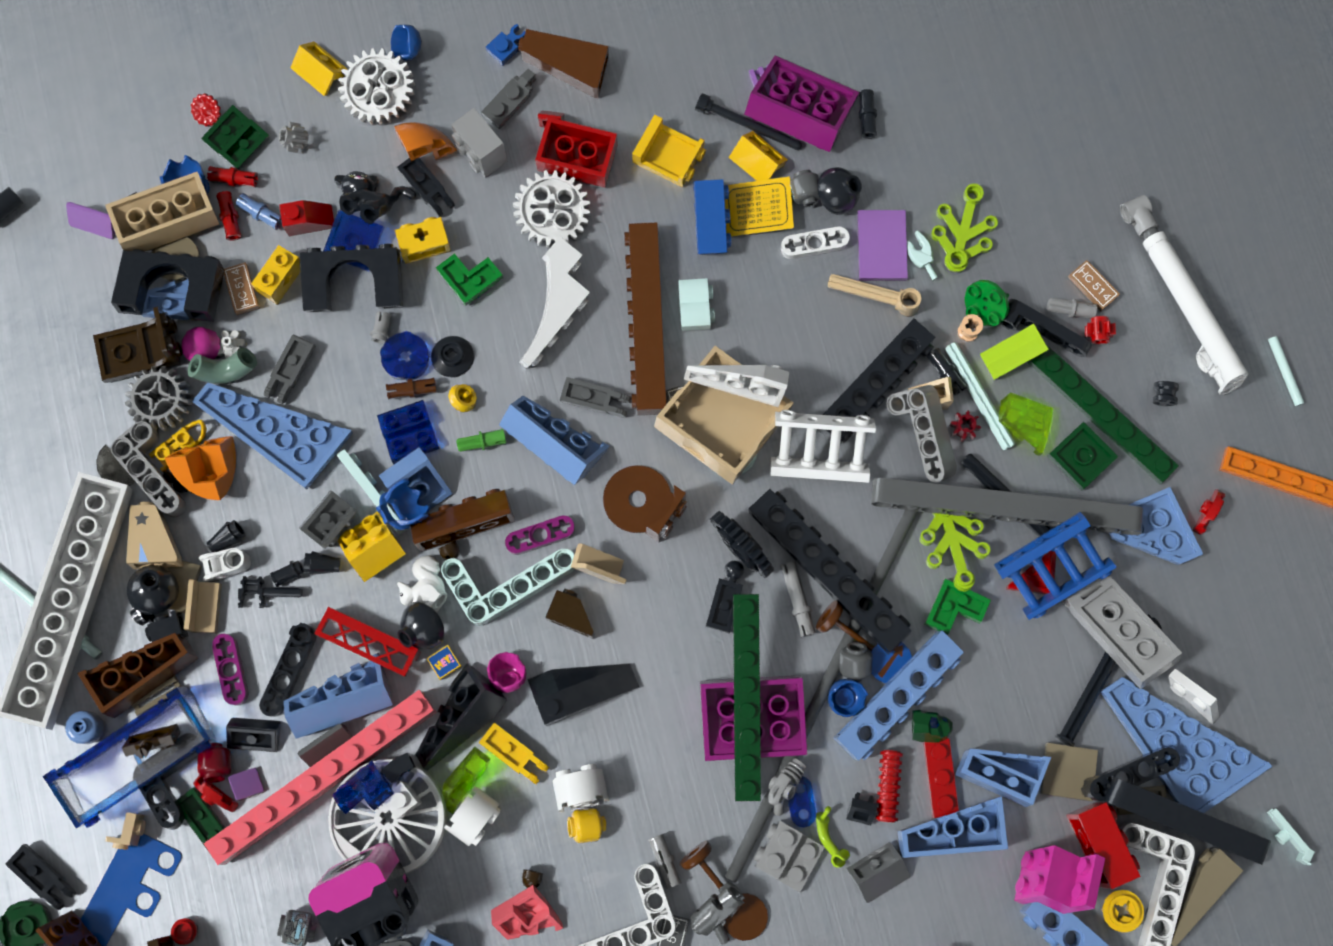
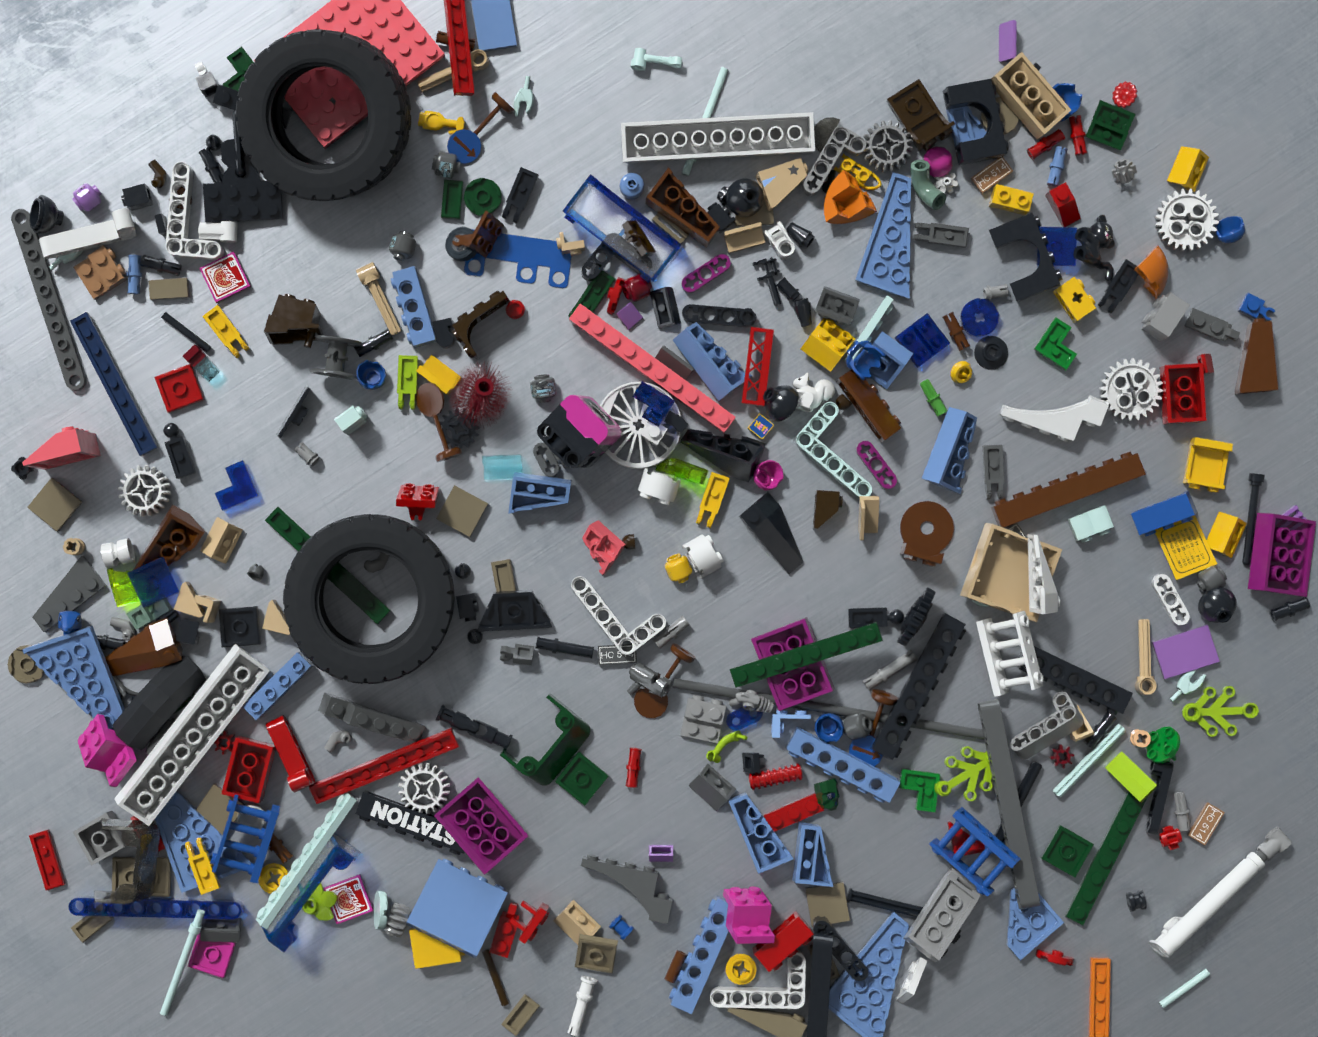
camera: 75 degrees right, 10 degrees up
clear neon green slope [999,392,1053,456] -> none
none -> light blue bracket [771,710,811,738]

